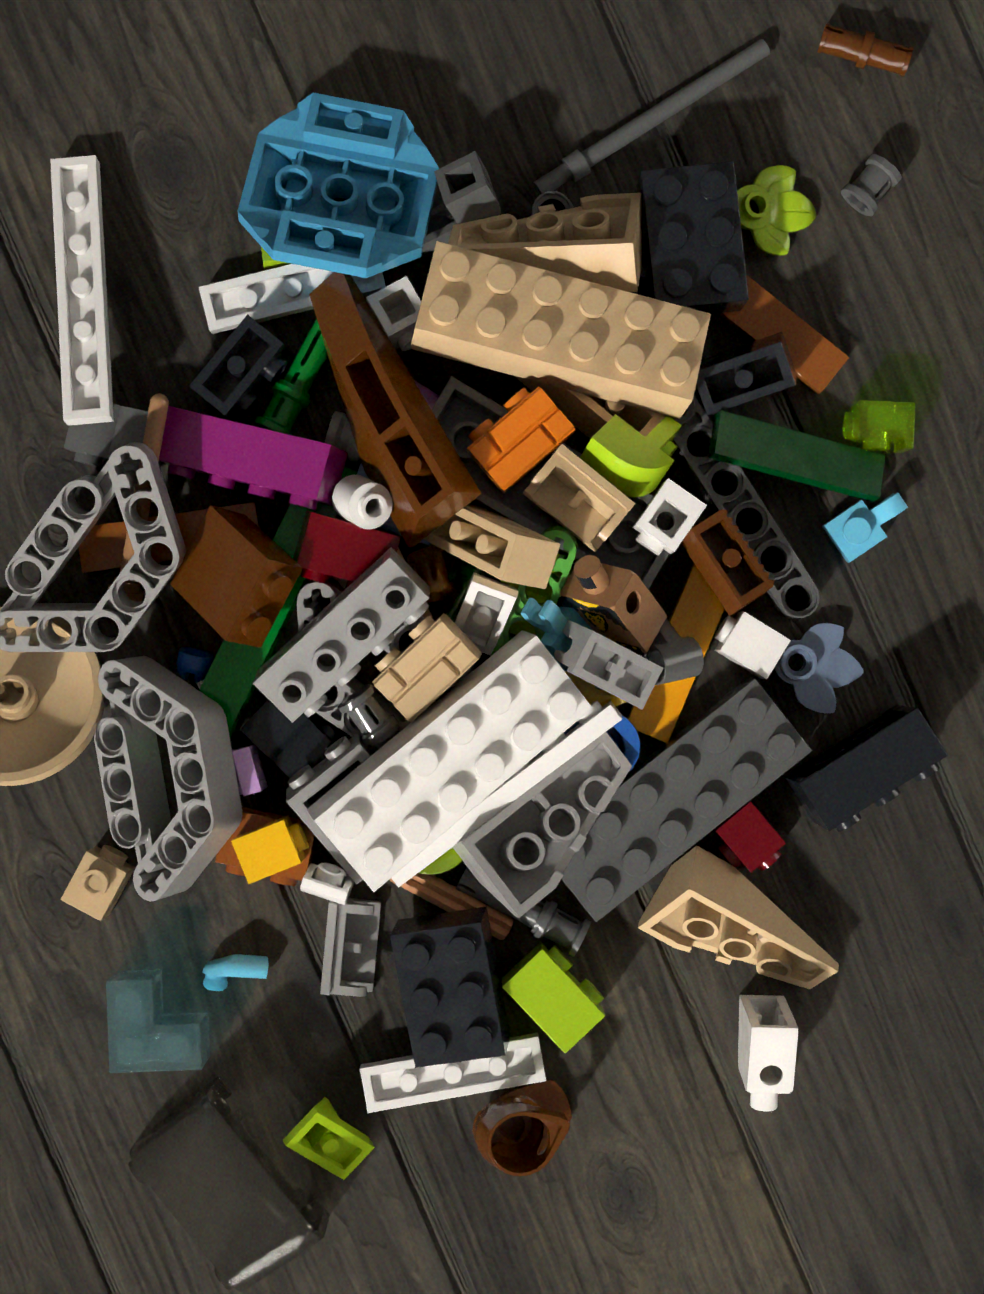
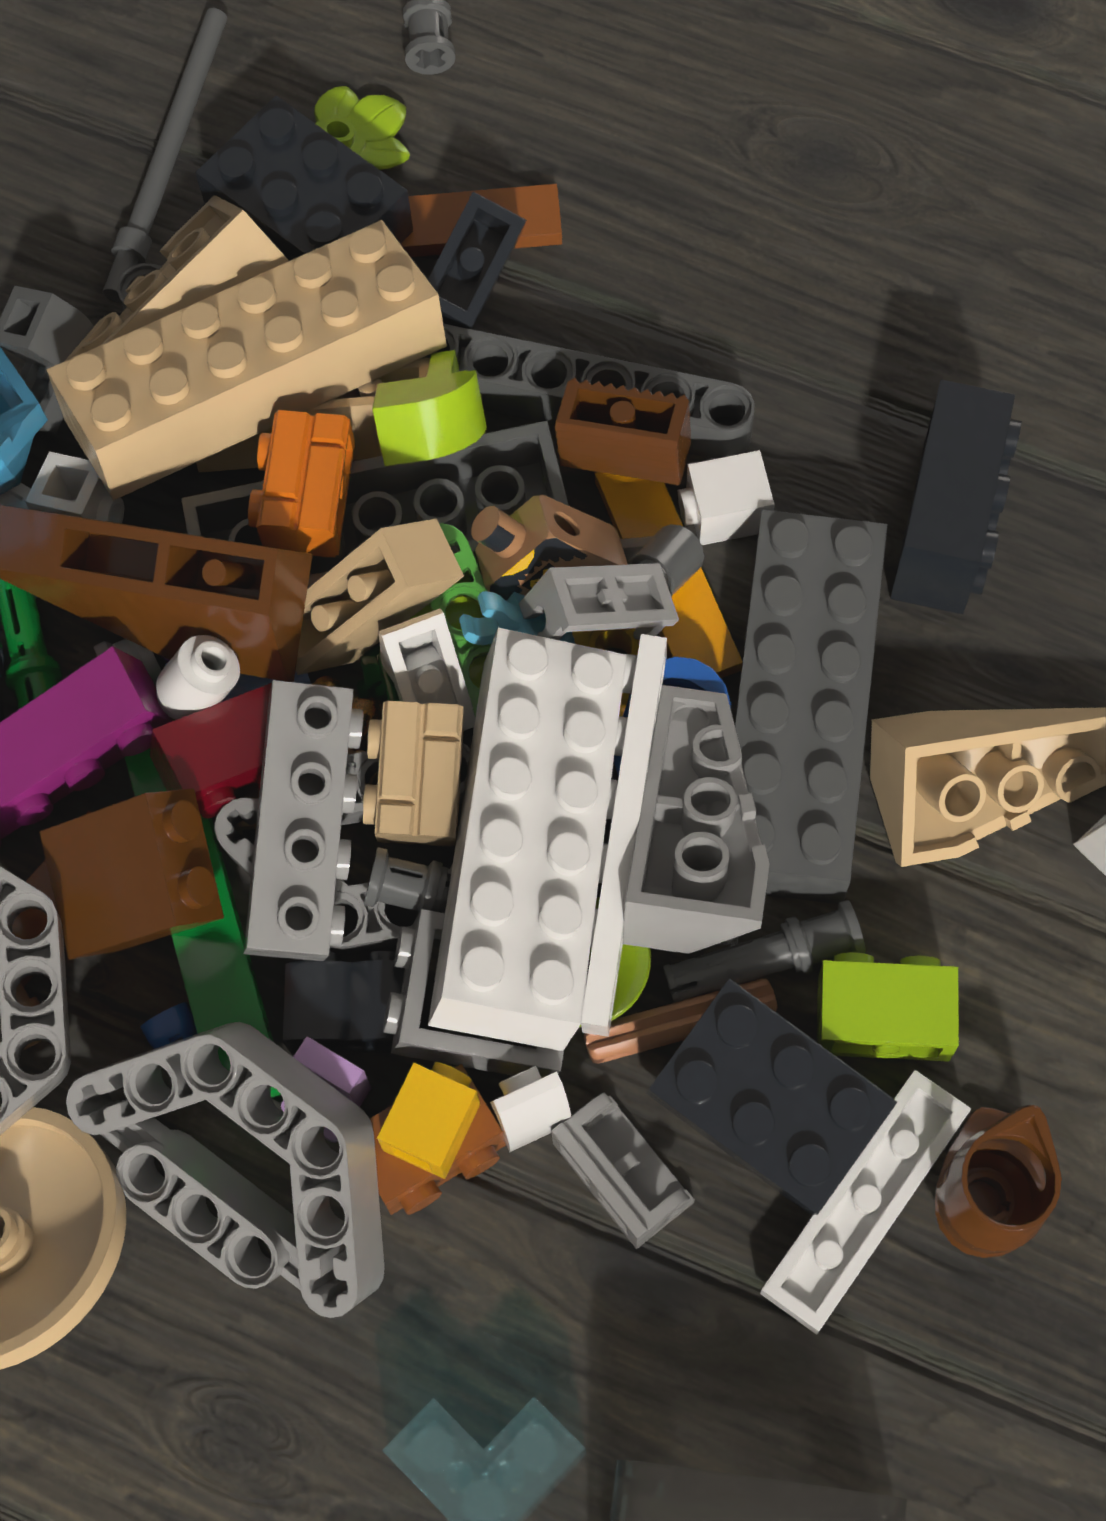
camera: 40 degrees left, 20 degrees down
tan brick [60,845,135,921] -> none
medium azure arm [202,954,269,991] -> none
lime slope [283,1097,375,1180] -> none
tan hinge [523,444,636,552] -> none
white brick [633,478,707,556] -> none
dark green tile [709,410,885,502] -> none
dark red brick [713,801,786,873] -> none
sand blue plate [774,623,864,713] -> none
medium azure plate [822,492,908,563] -> none
clear neon green brick [843,400,915,453] -> none

